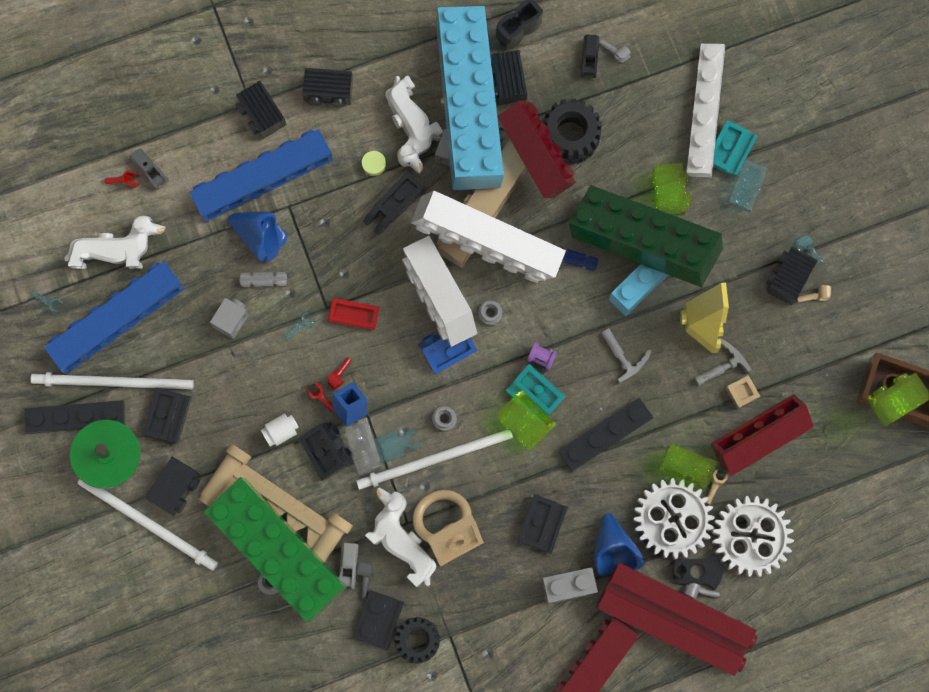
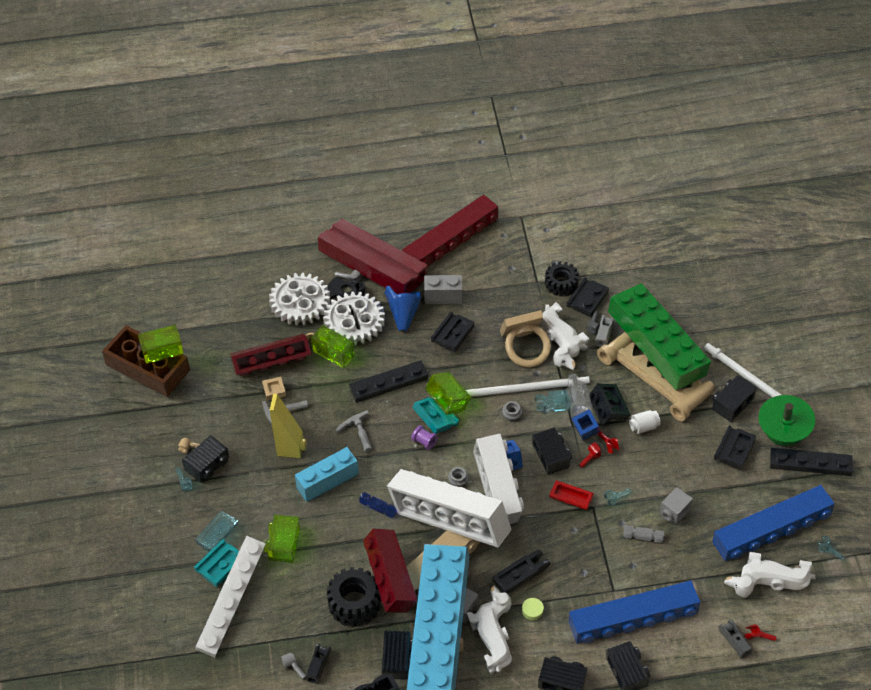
camera: 165 degrees left, 25 degrees down
white bar [31,372,194,390] -> none
blue hat [228,212,287,262] -> none
dark green brick [568,185,723,288] -> none
none -> black brick [532,427,572,475]

